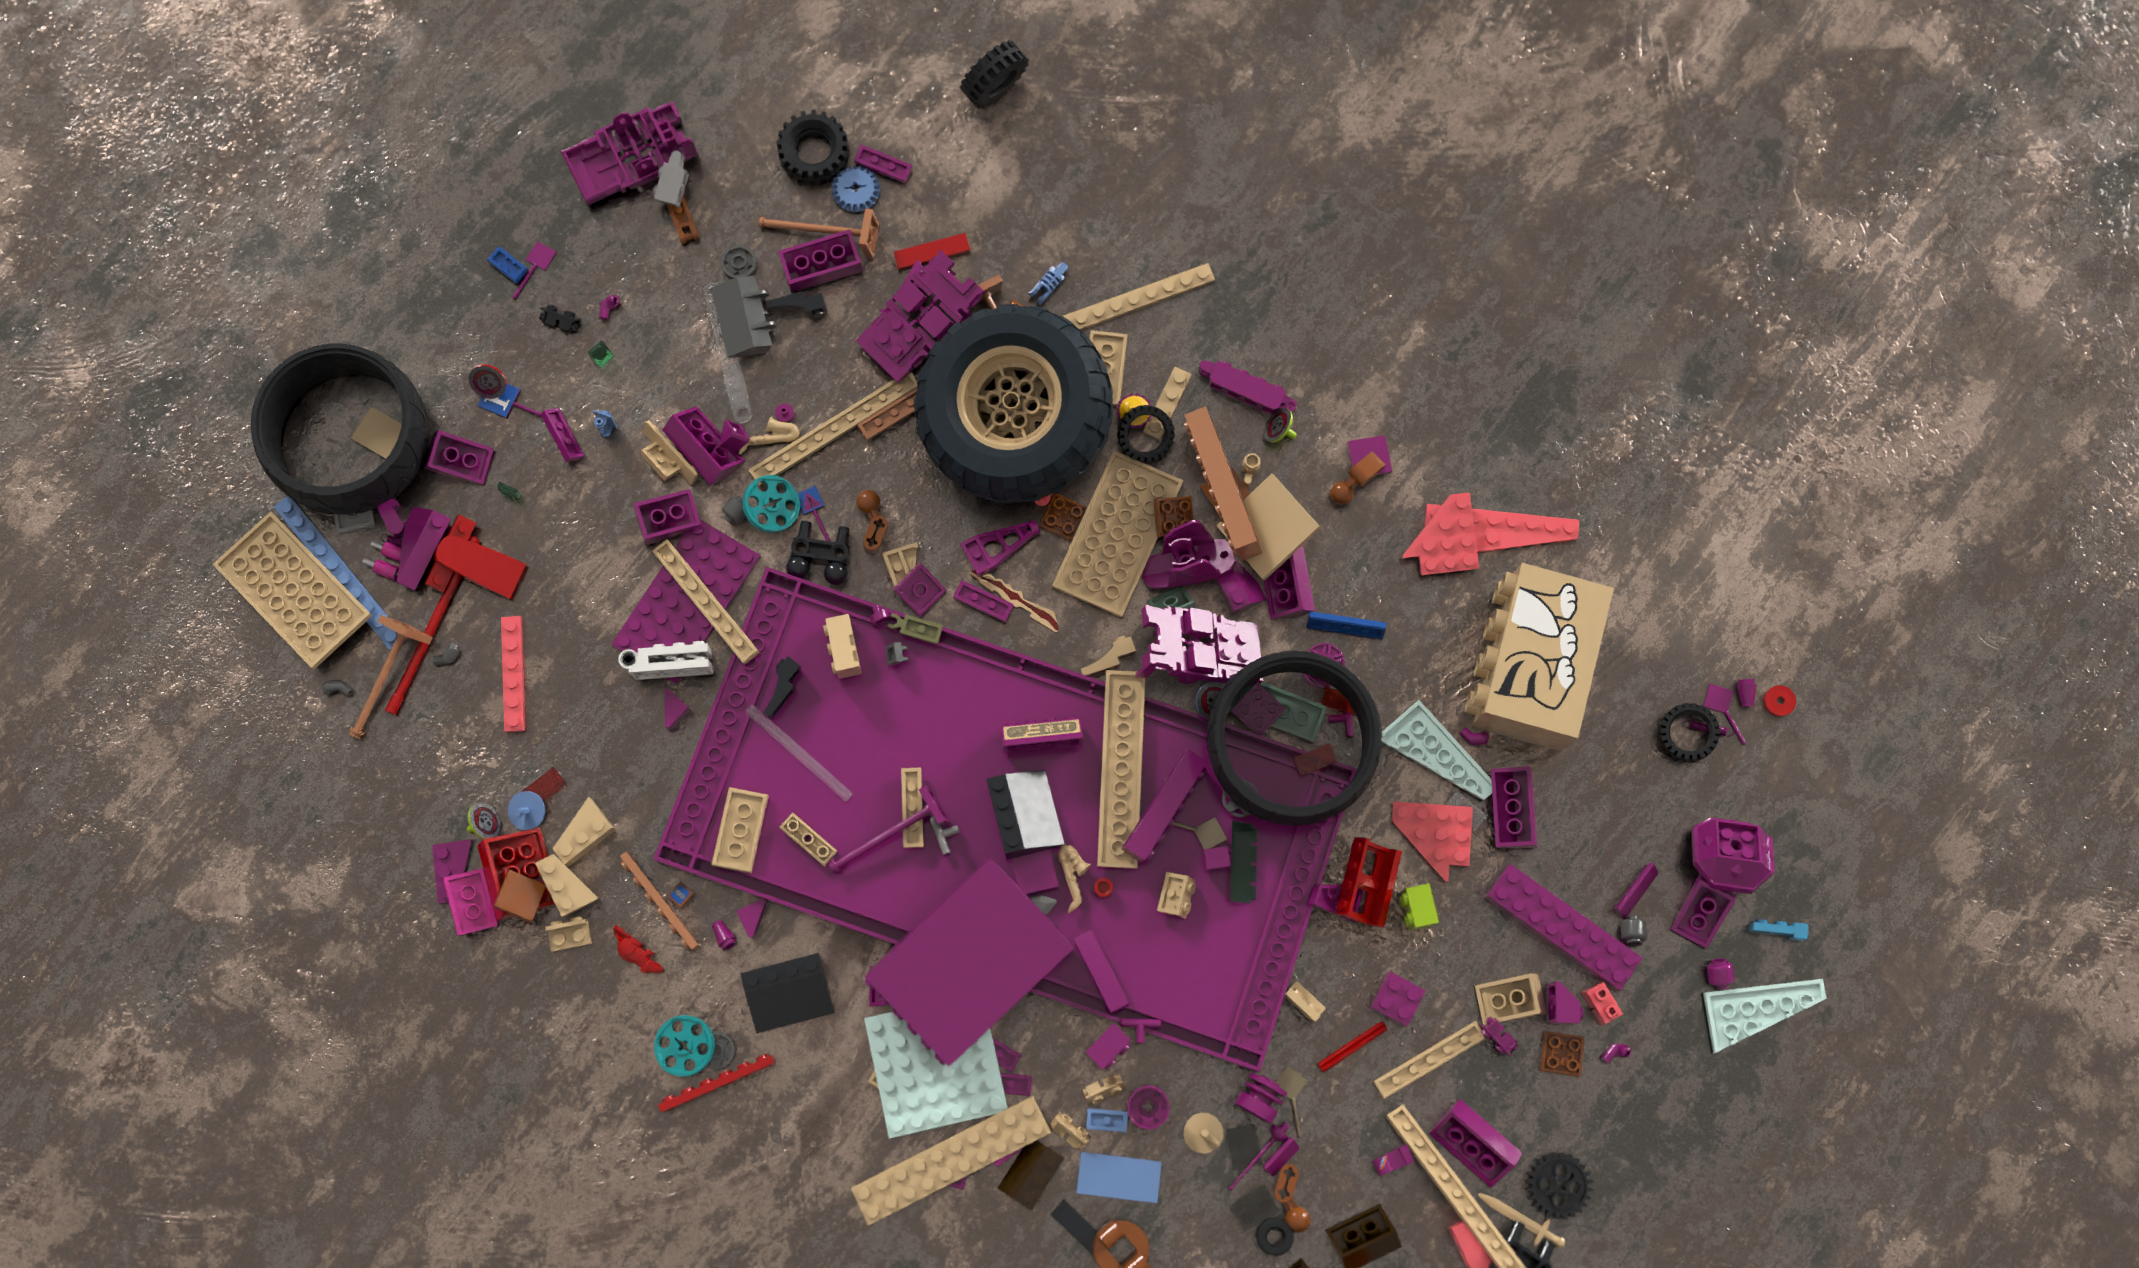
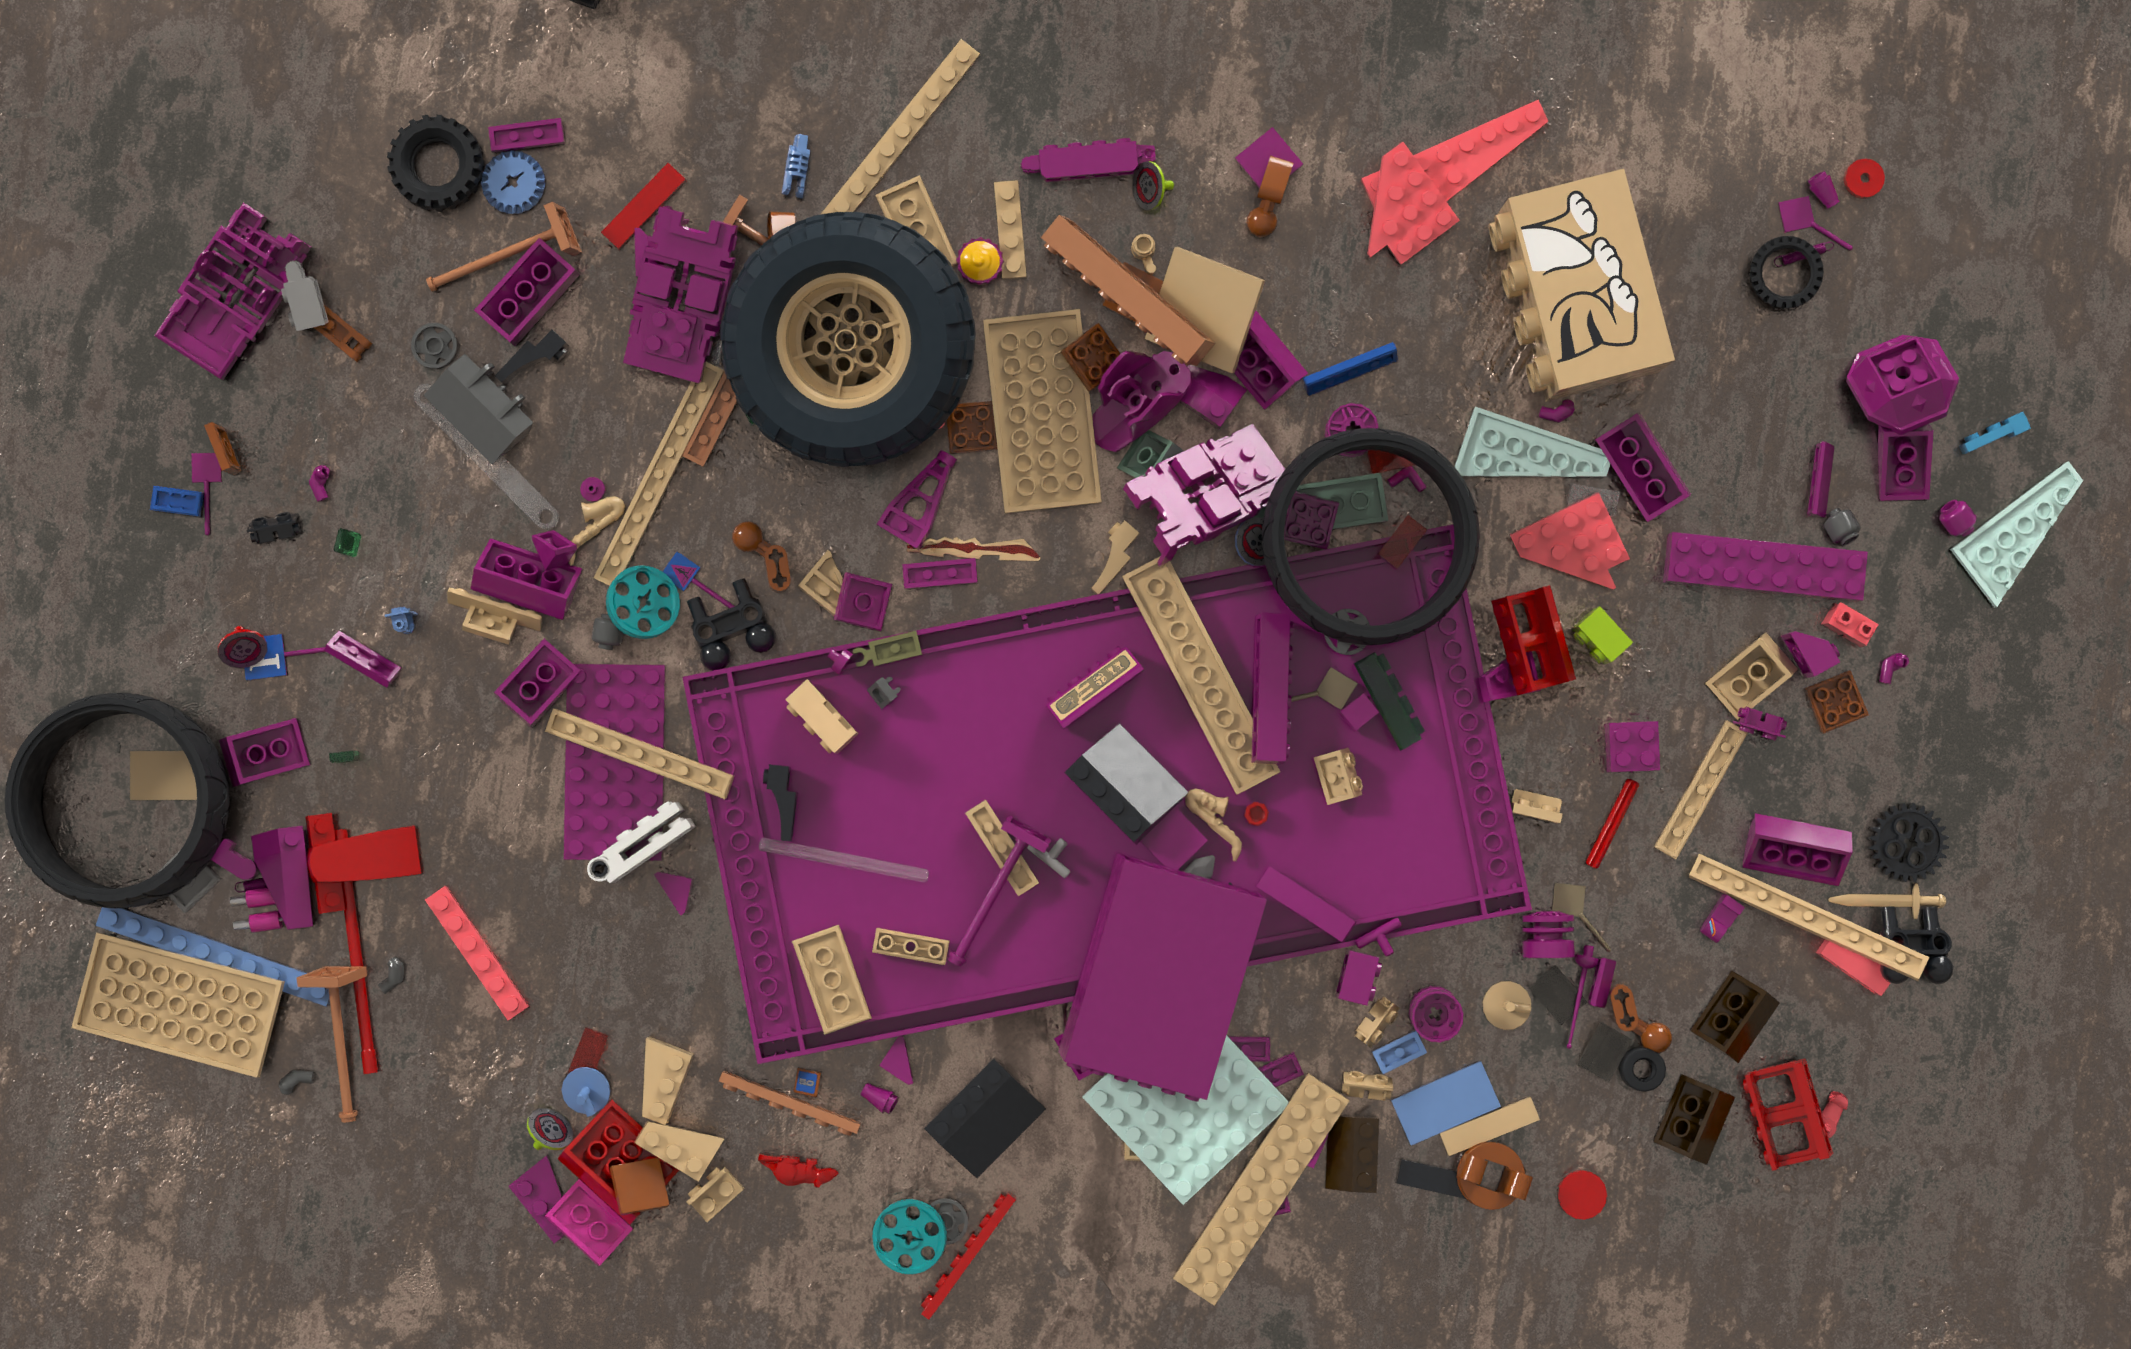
camera: 30 degrees left, 10 degrees up
black tyre [1117,405,1175,462] -> none
none -> dark orange tile [204,422,241,475]
none -> tan tile [1439,1096,1540,1156]

